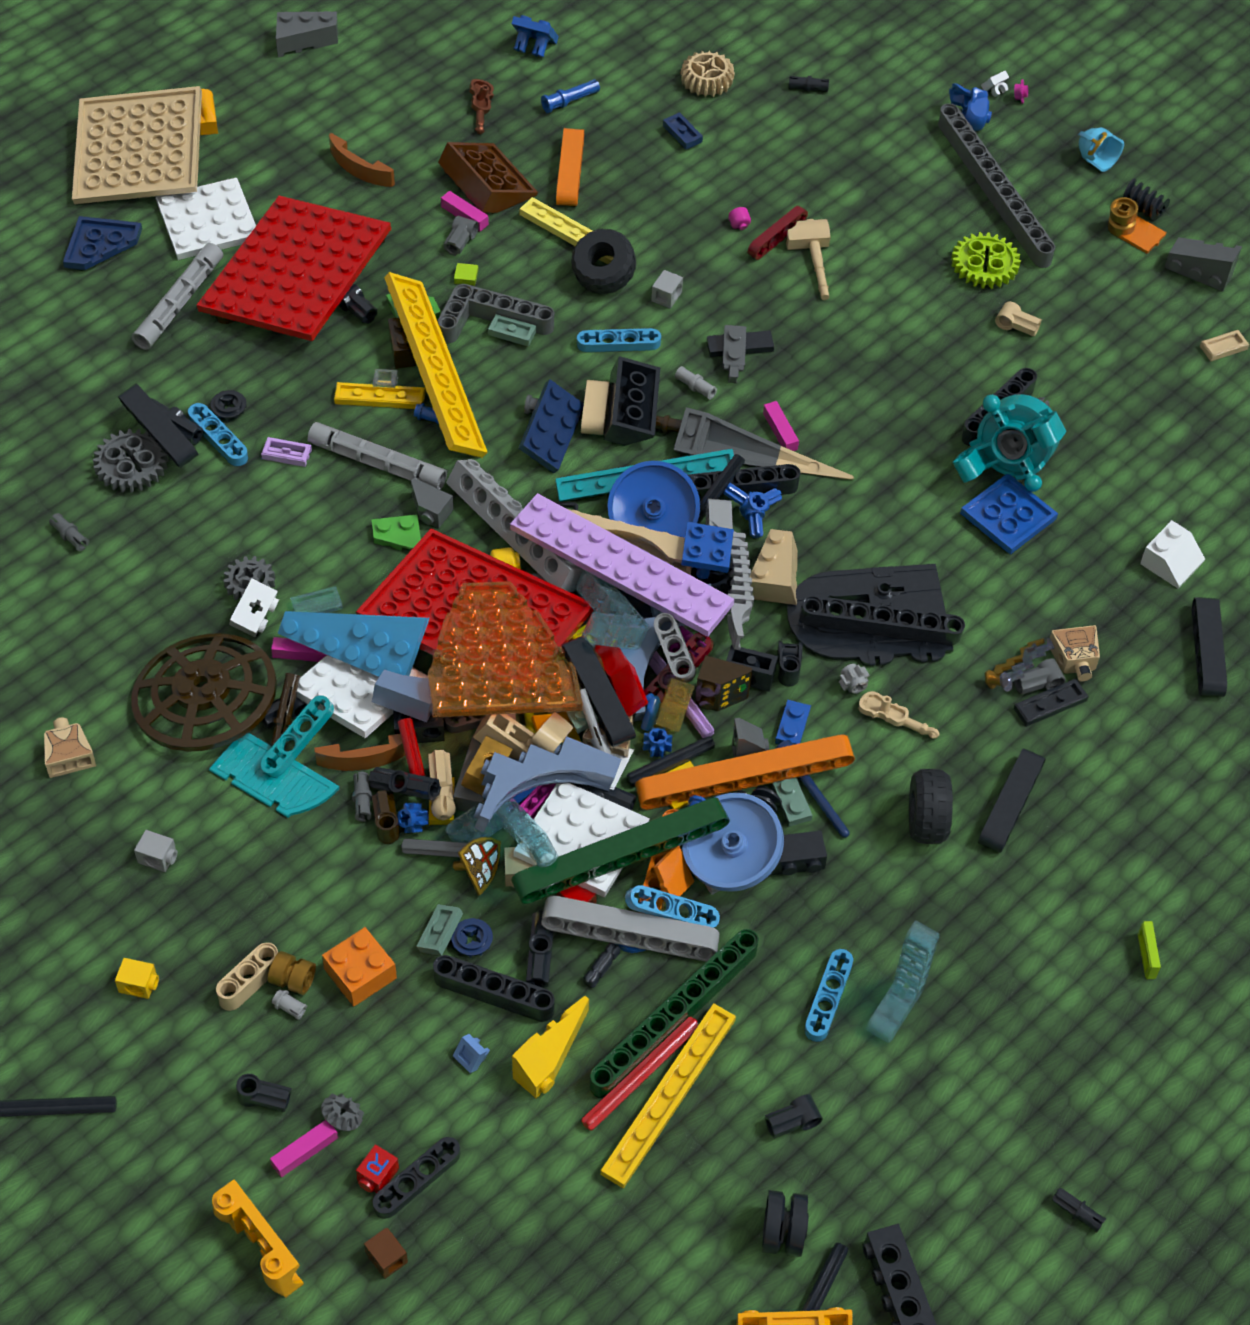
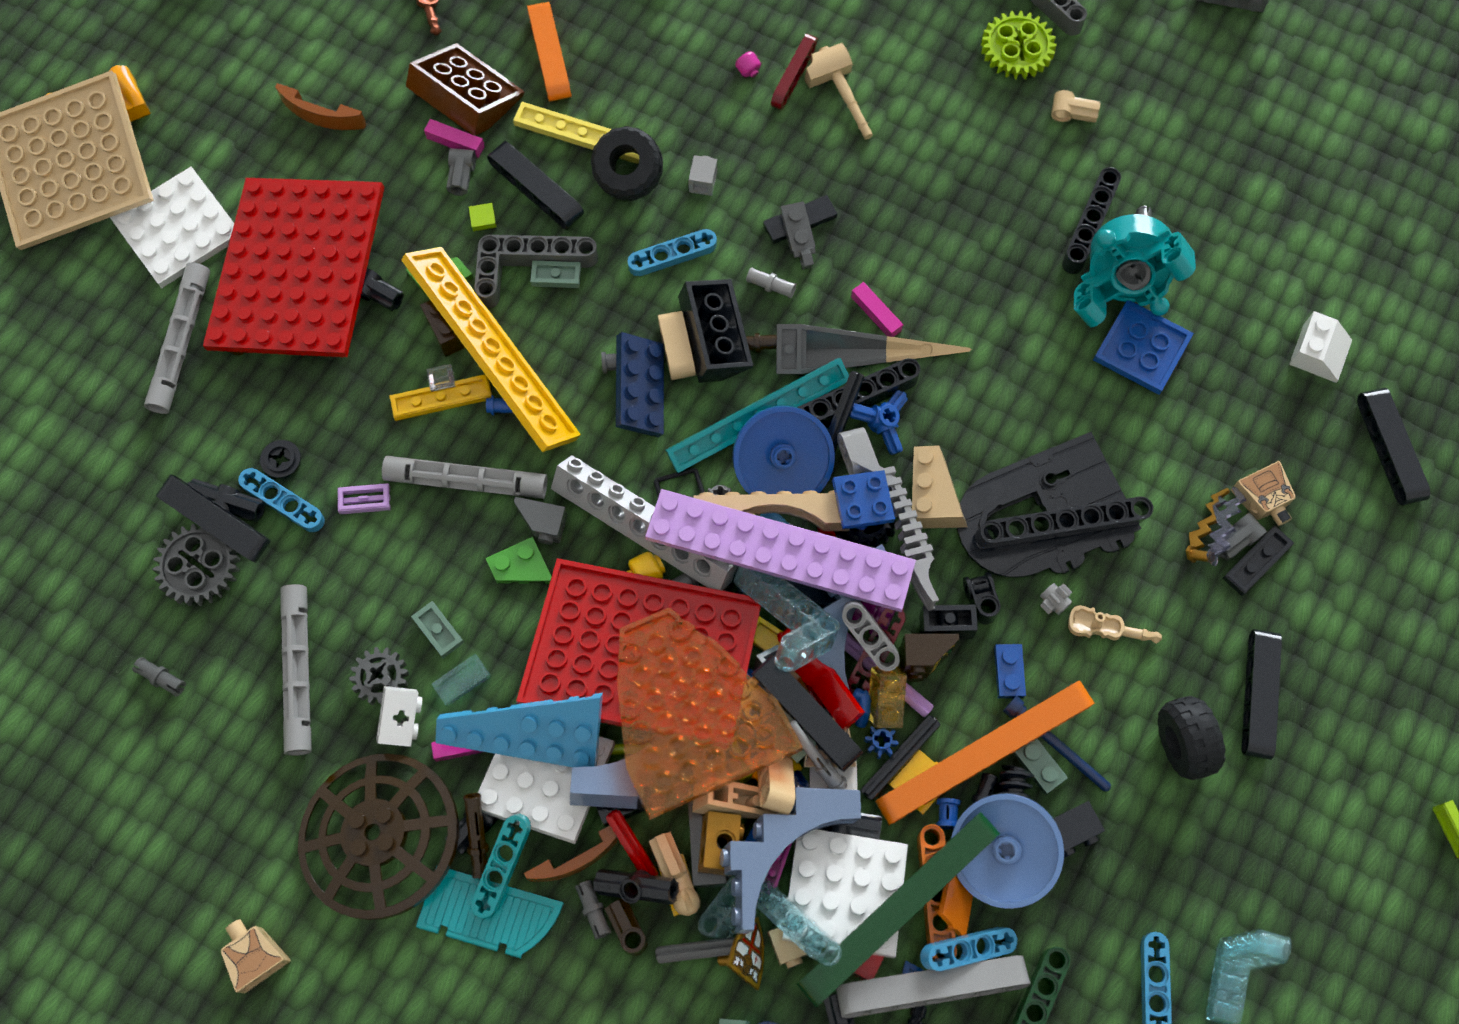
camera: 15 degrees left, 15 degrees up
dark blue plate [63,216,142,270] -> none
blue gear [398,803,429,833] -> none
dark grey slope [731,718,769,758] -> none
tan tile [1200,330,1249,361] -> none
none -> light grey piece [280,584,312,755]
none -> sand green plate [411,601,464,658]
none -> black beam [487,141,584,229]

